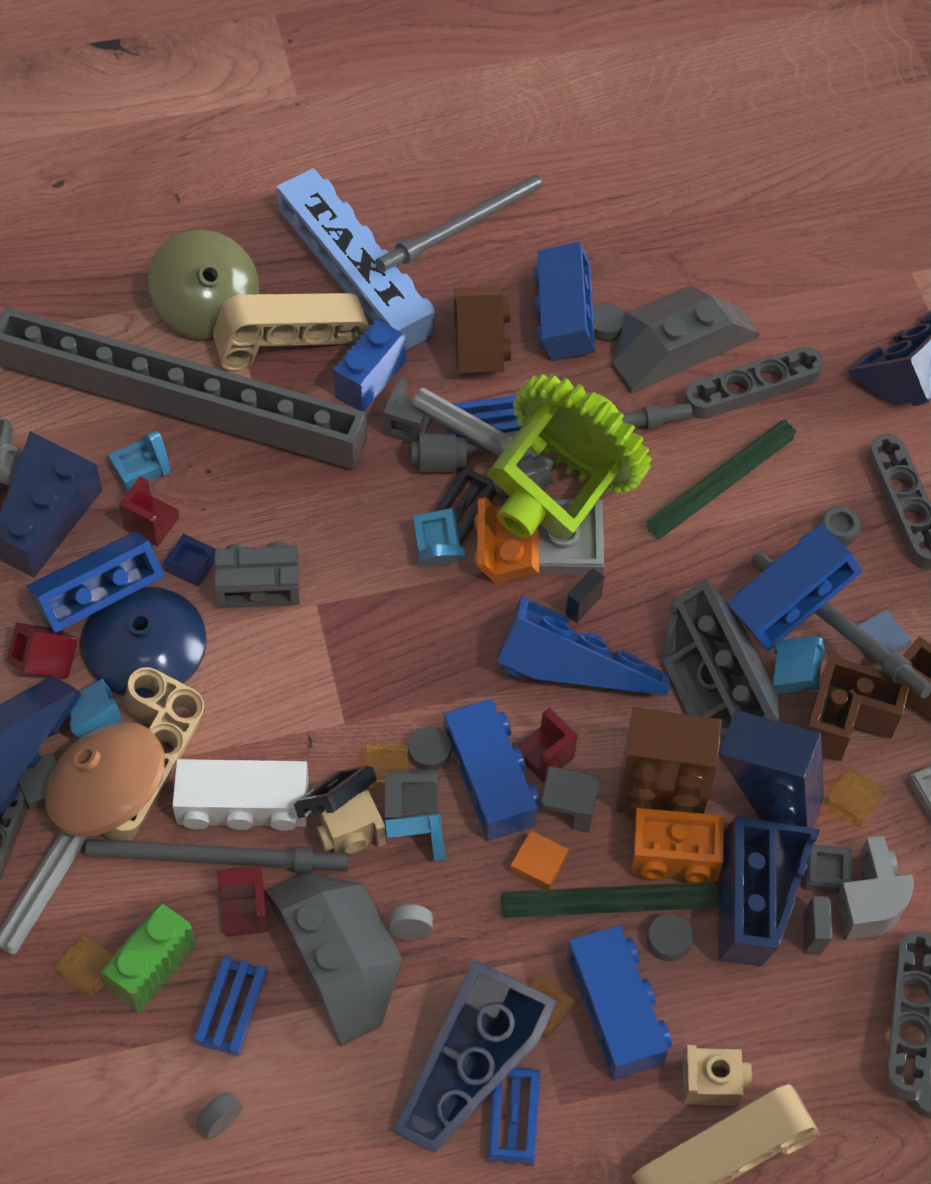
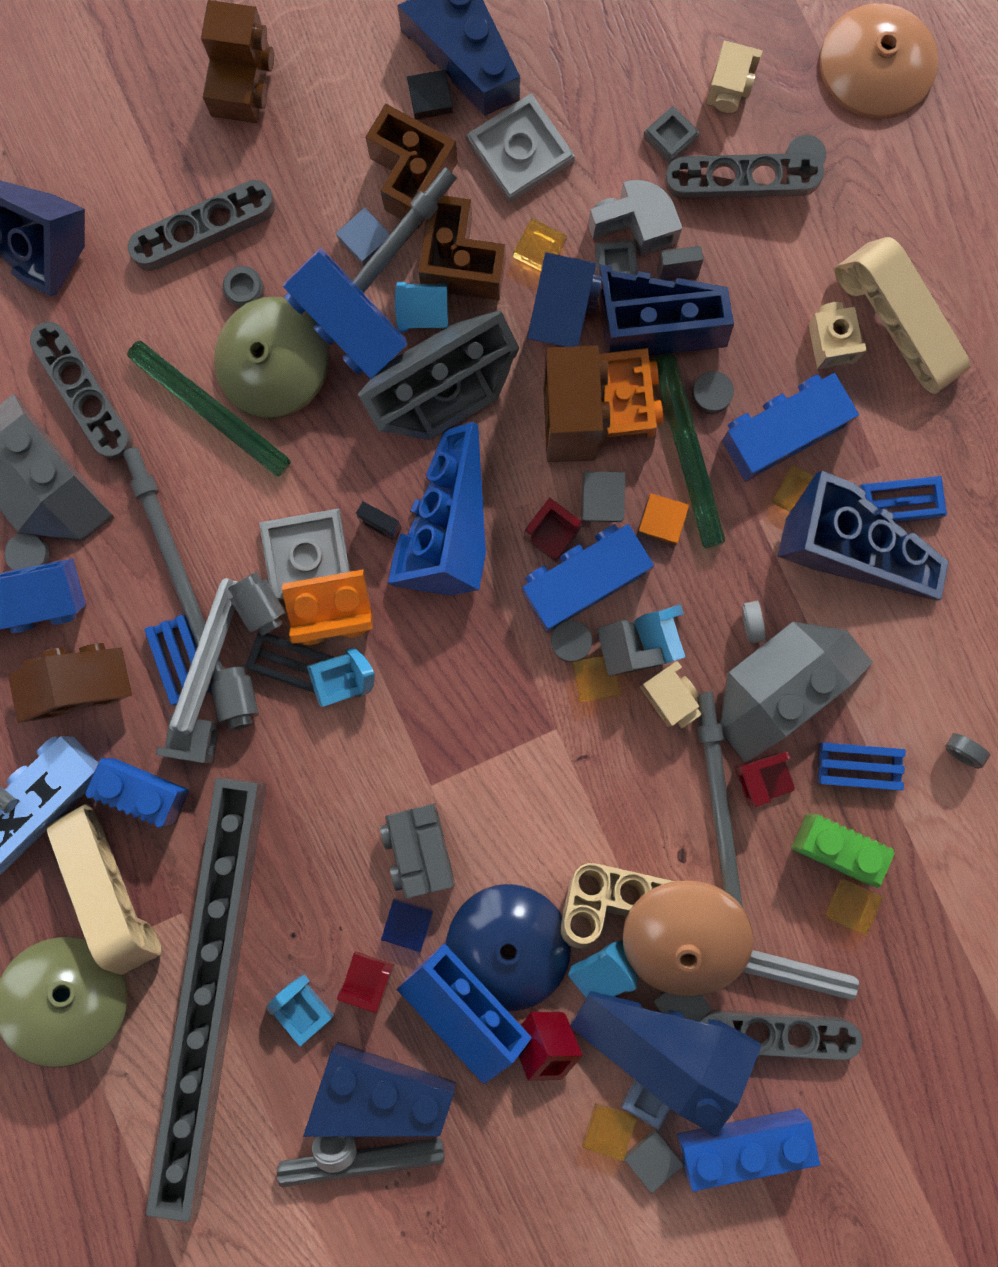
camera: 95 degrees left, 25 degrees up
white brick [173,759,309,831] -> none
black tile [293,765,377,819] -> none
lime piece [486,374,652,539] -> none
none -> olive dish [214,297,330,419]

